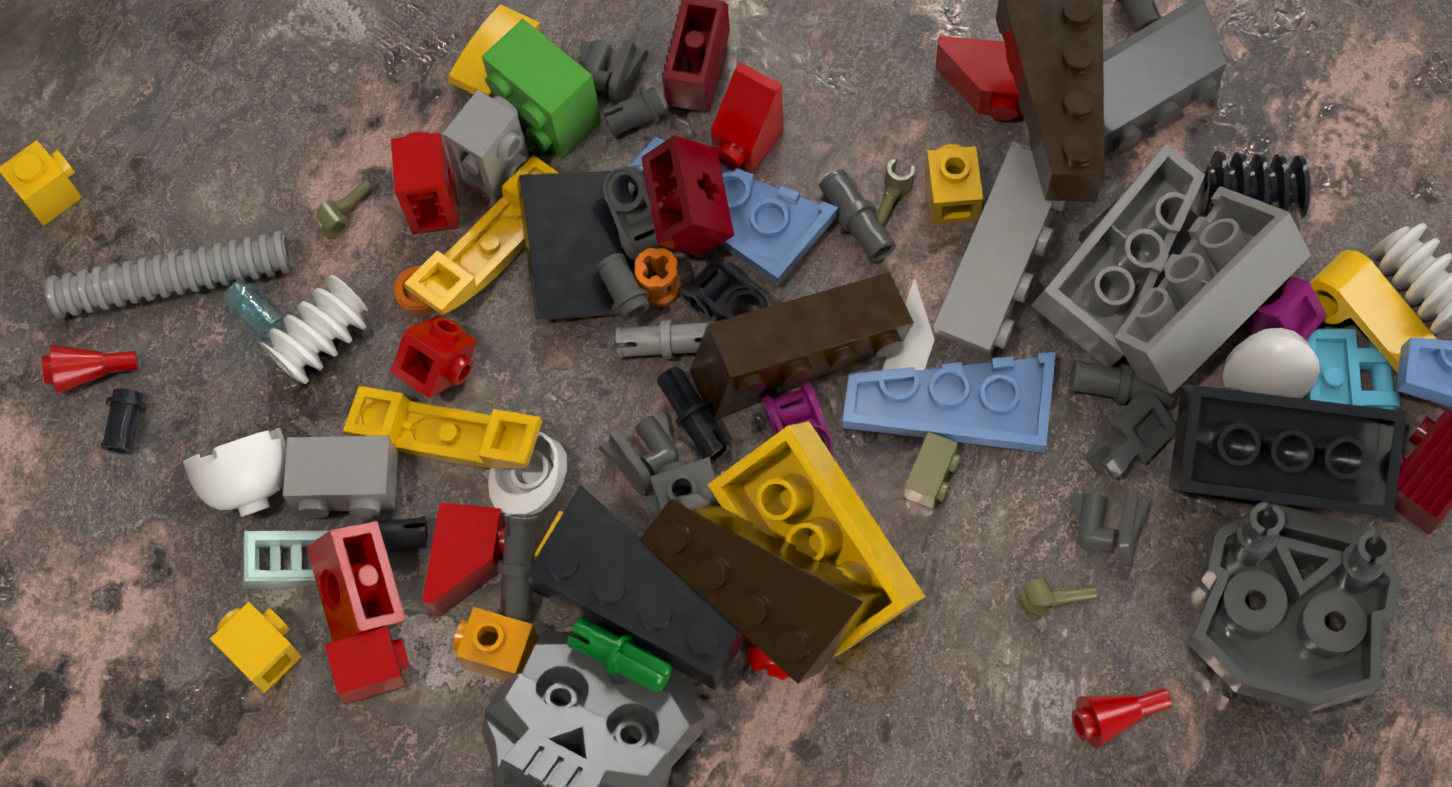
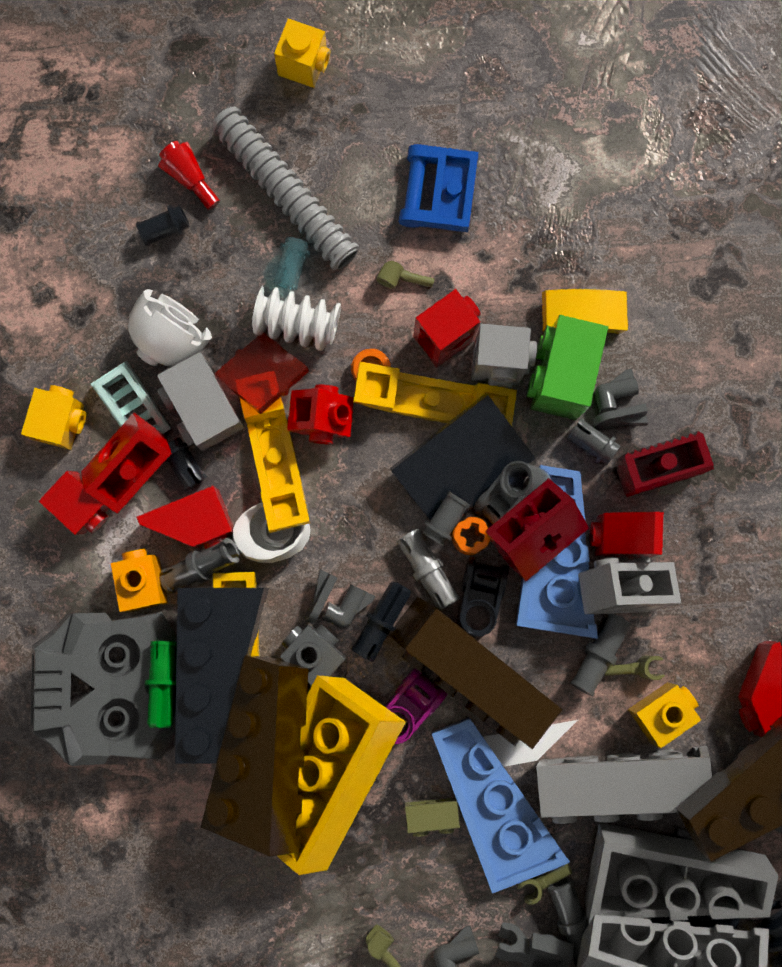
camera: 50 degrees right, 15 degrees up
none -> clear red piece [214,333,309,414]
none -> blue plate [398,144,479,233]
none -> olive hand [516,864,572,905]
none -> light grey brick [578,558,681,614]

